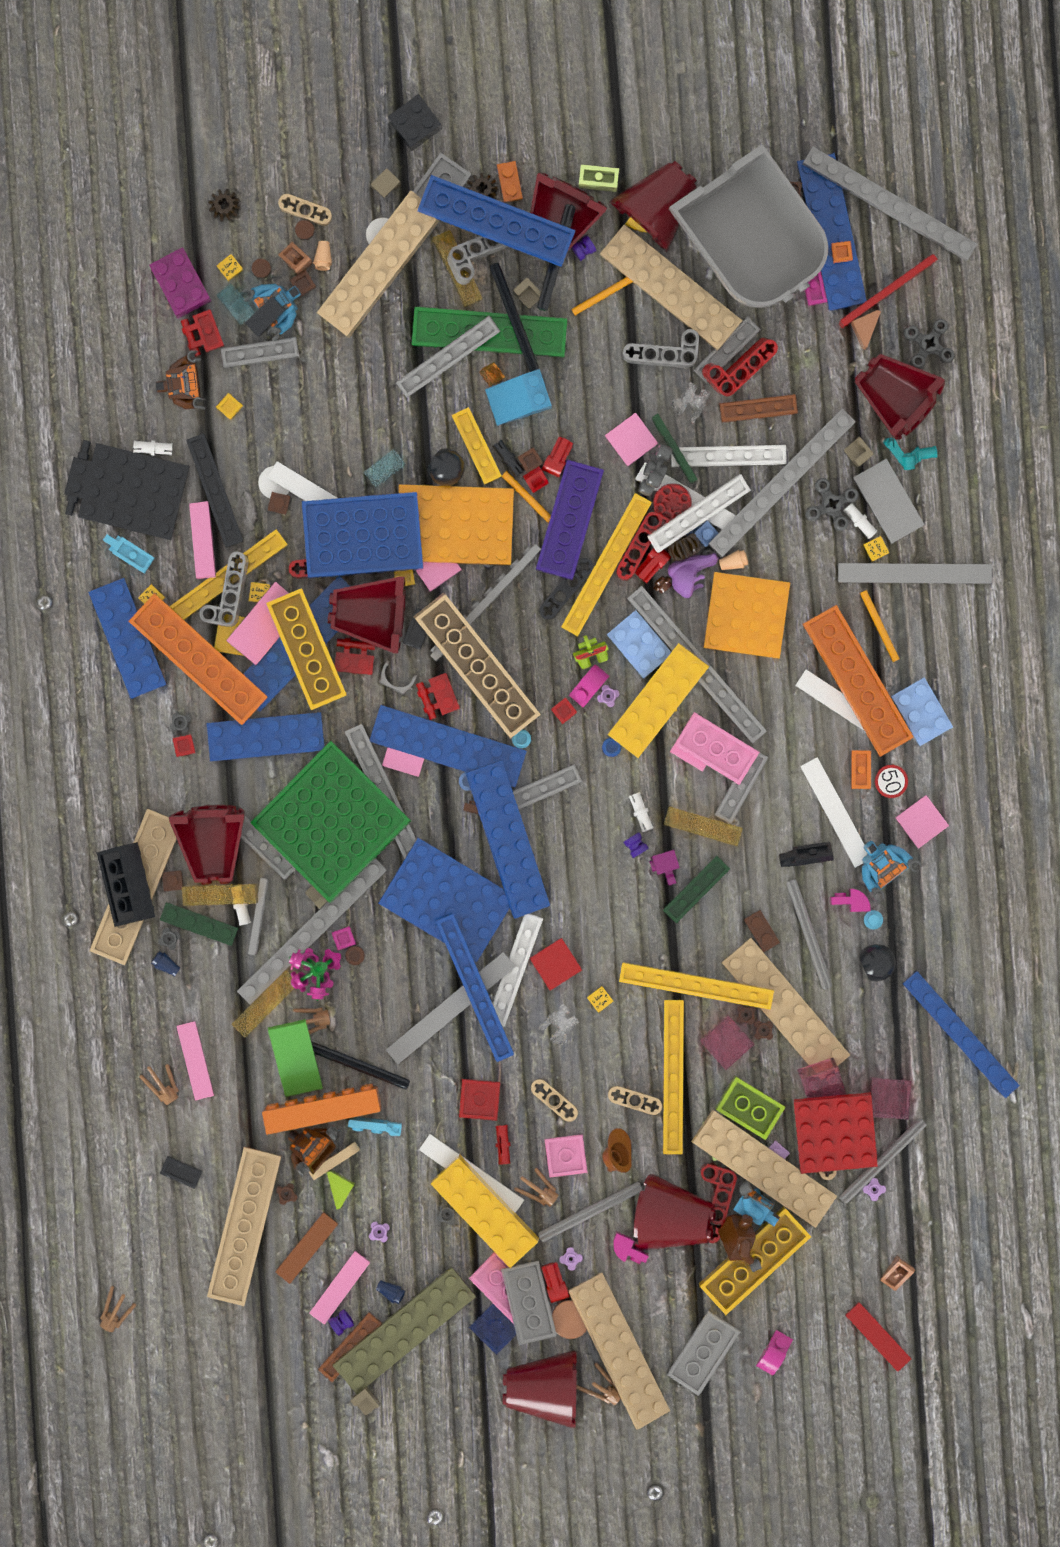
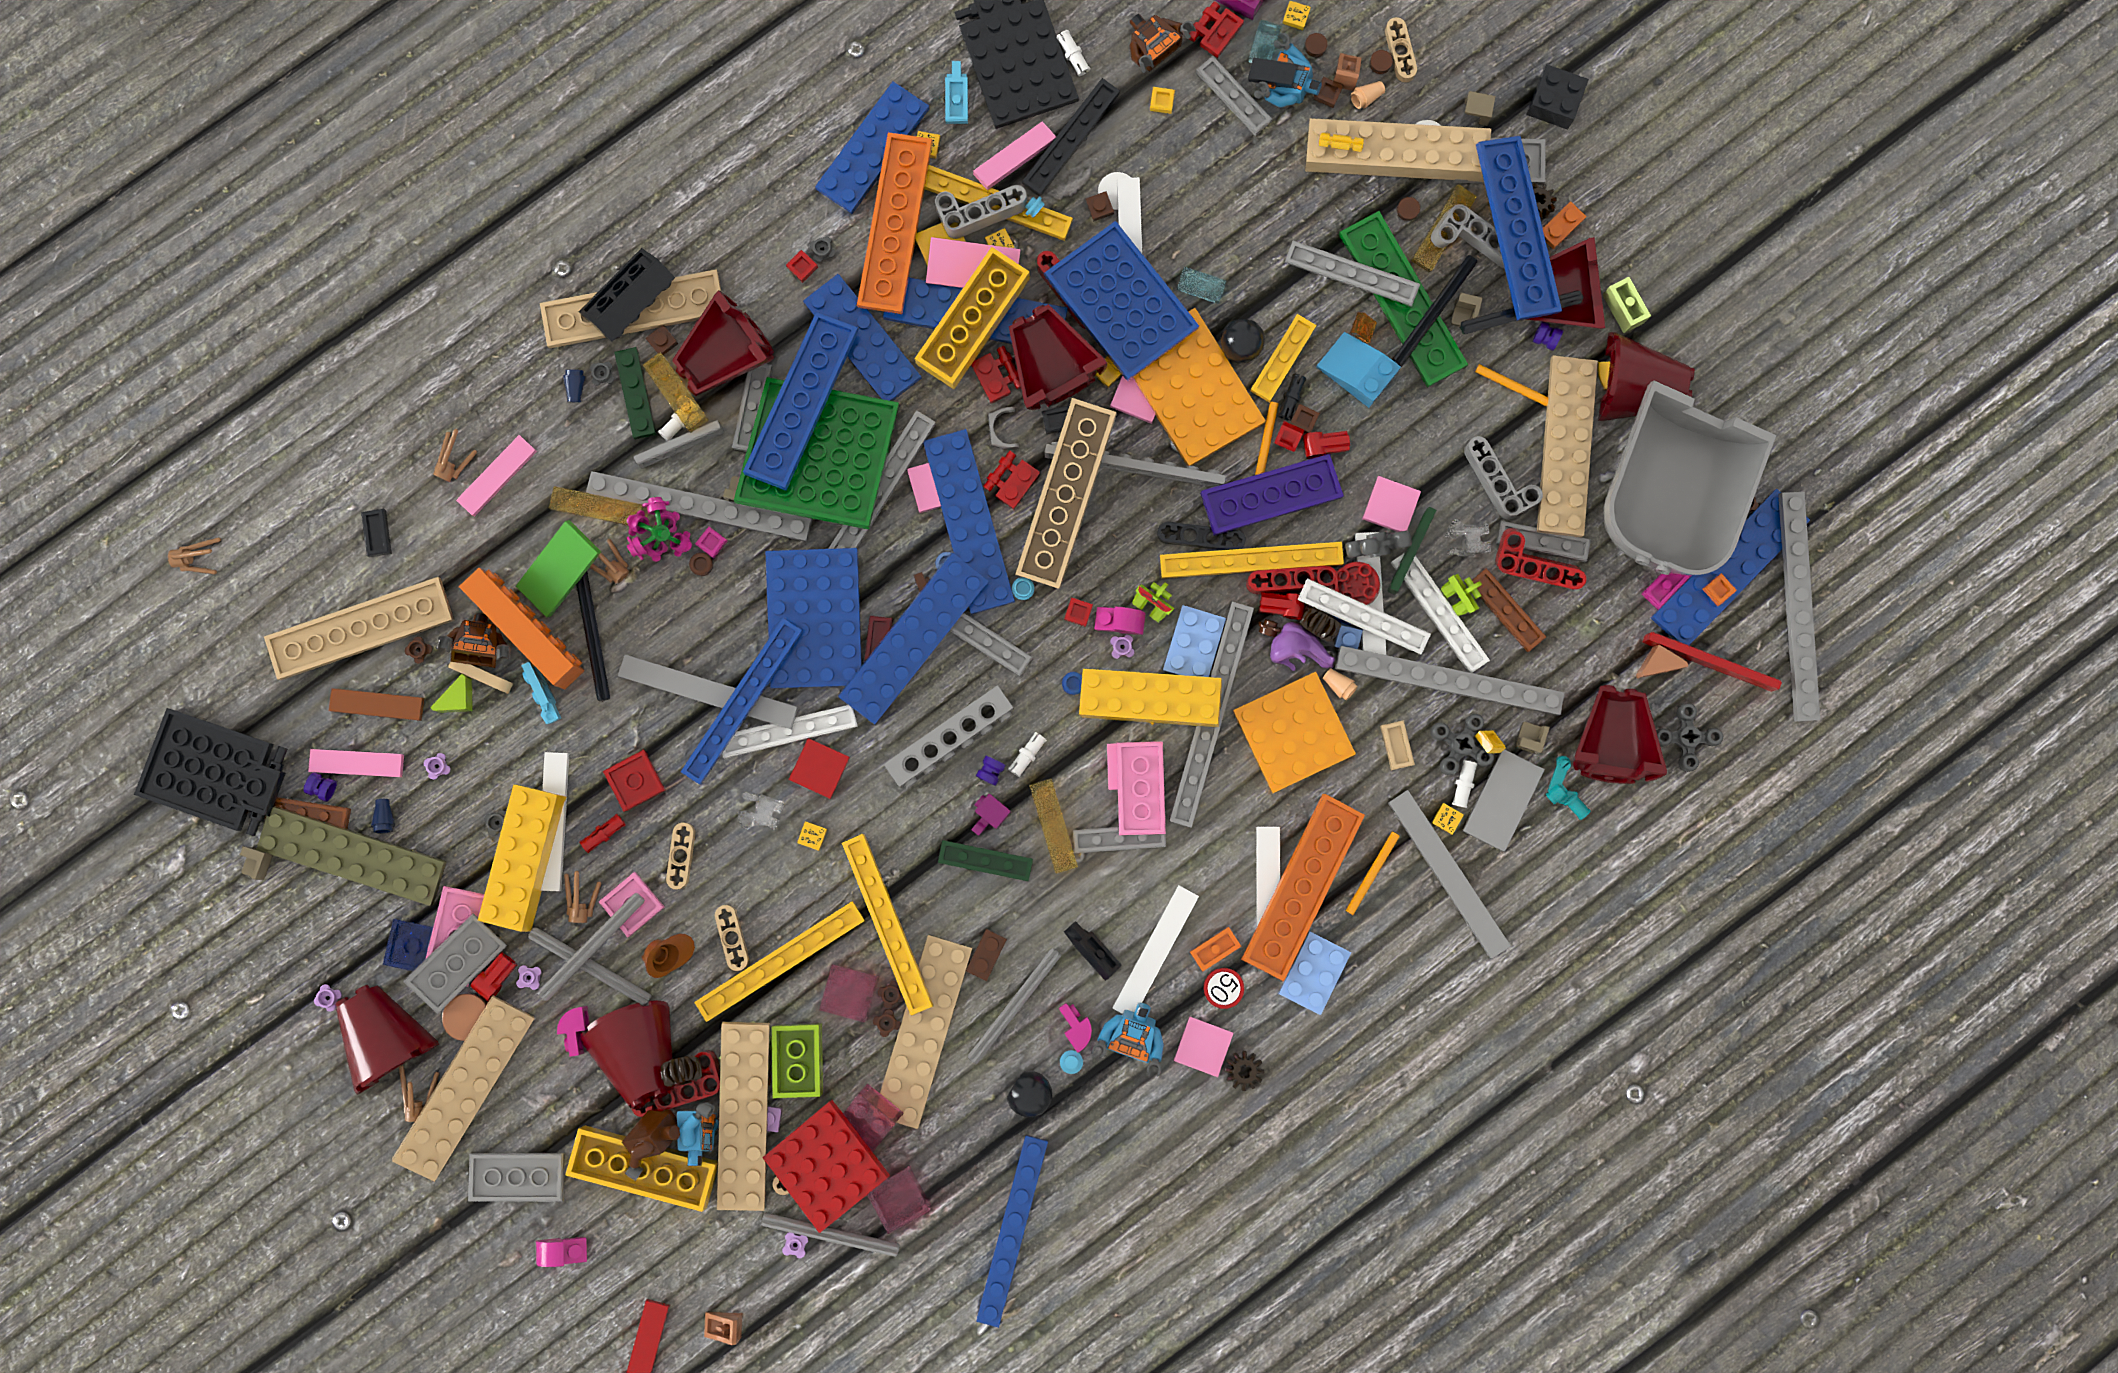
camera: 55 degrees right, 5 degrees down
none -> black plate [134,708,288,836]
none -> lavender plate [314,984,342,1012]
none -> light grey axle [538,893,645,1001]
none -> dark brown gear [661,1056,702,1087]
none -> blue plate [743,312,858,490]
none -> dark red tile [864,616,893,661]
none -> light grey brick [884,685,1014,789]
none -> medium azure plate [1025,196,1045,217]
none -> dark brown gear [1224,1050,1264,1091]
none -> yellow axle [1319,133,1364,152]
none -> tan tile [1380,720,1415,771]
none -> reddish brown tile [1397,197,1420,221]
none -> lime hips [1441,574,1482,616]
none -> yellow tile [1475,730,1506,753]

